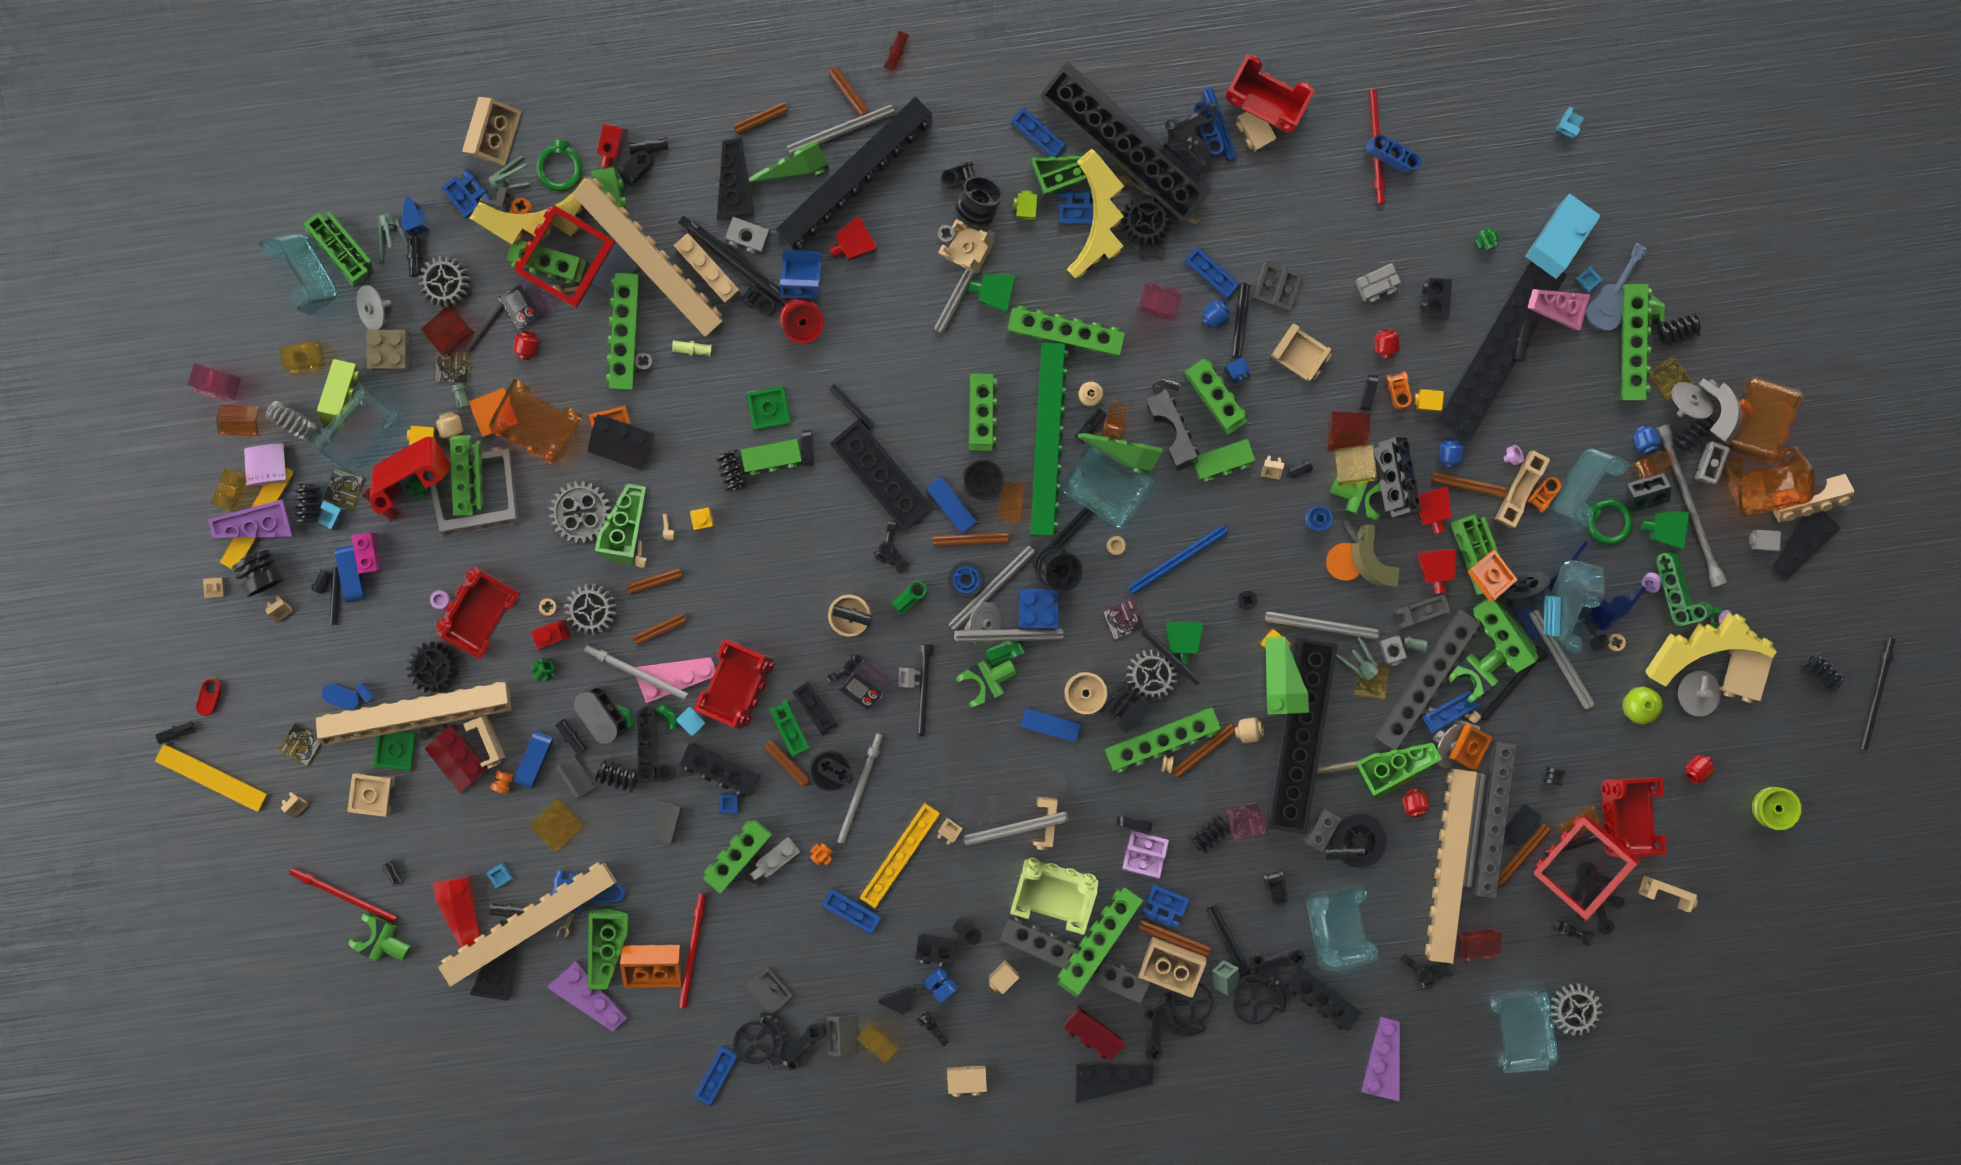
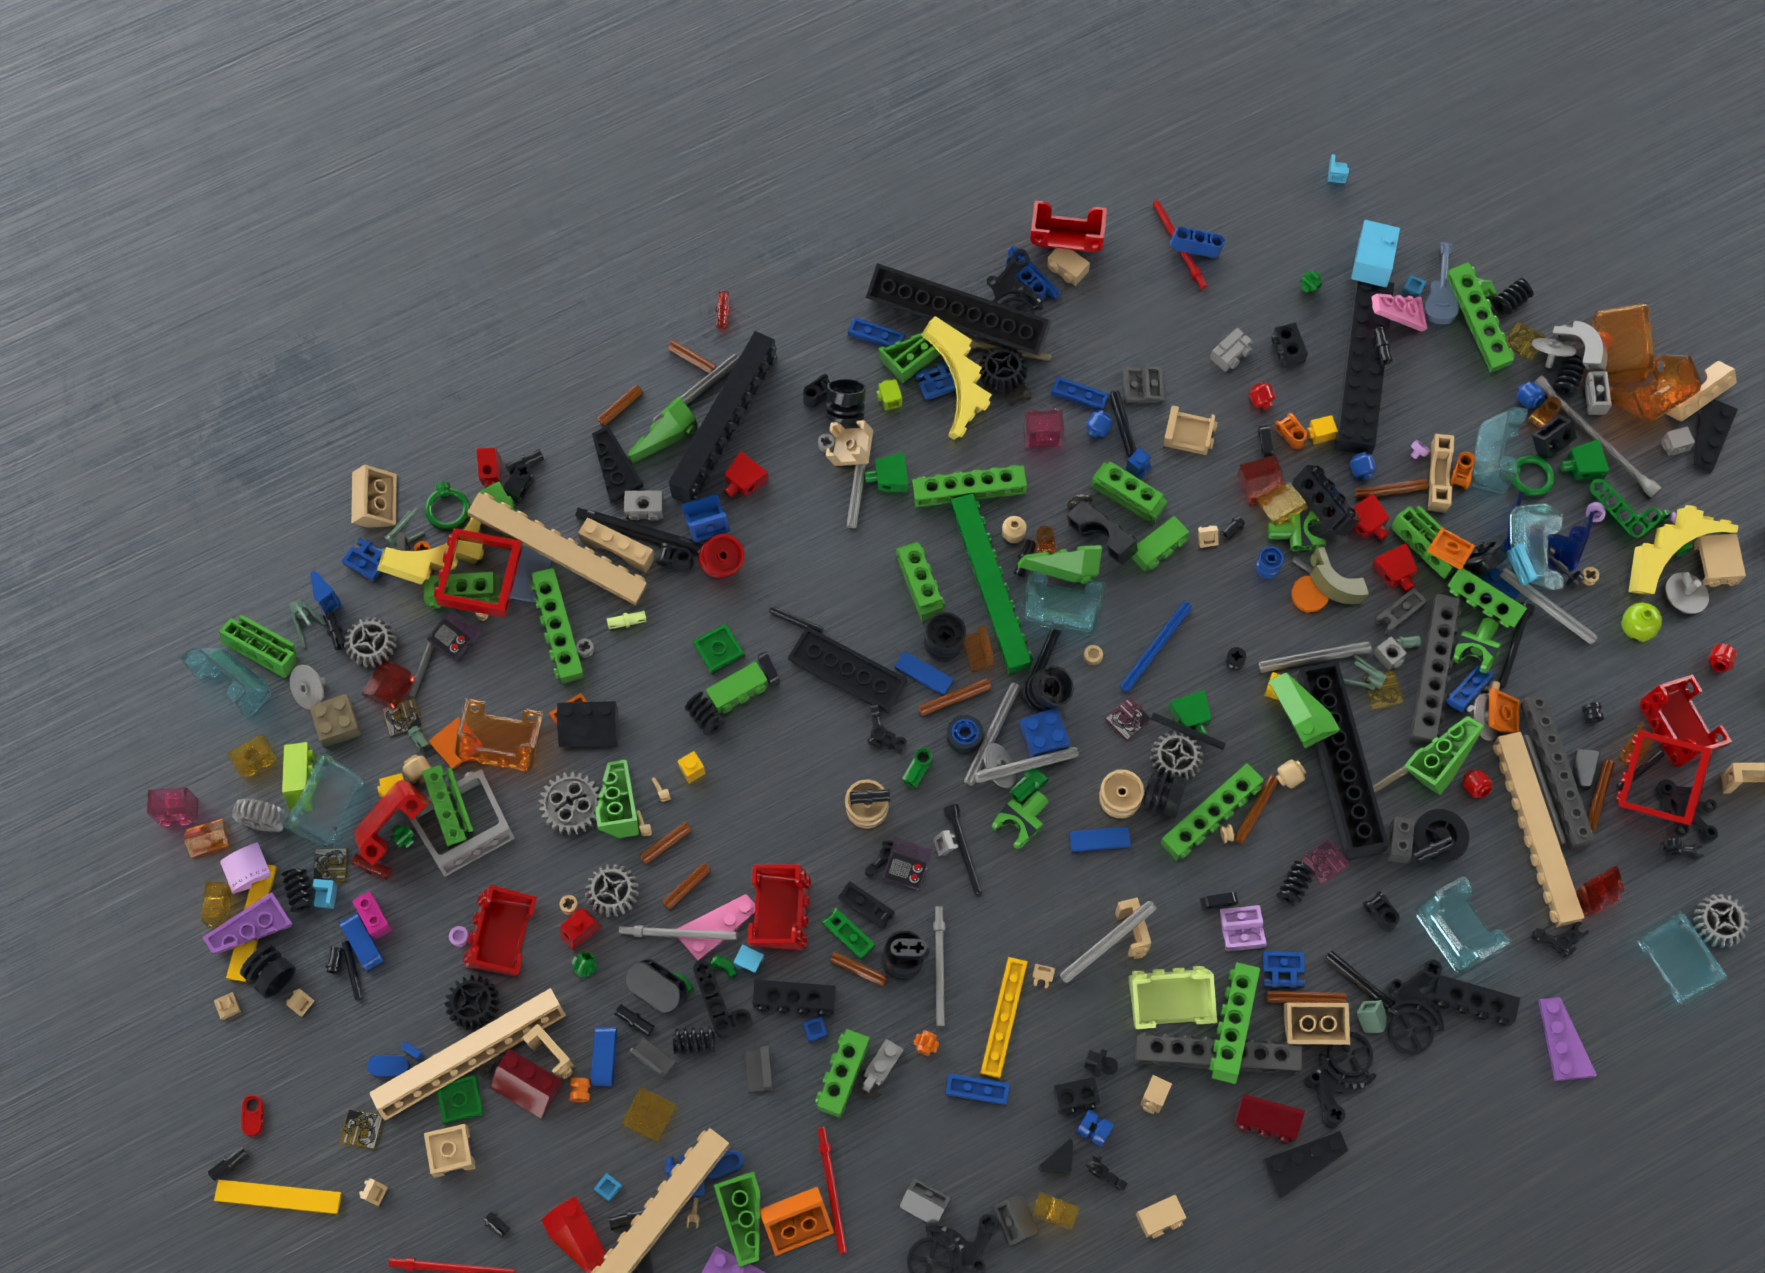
camera: 15 degrees left, 20 degrees down
red head [513,331,540,360] -> none

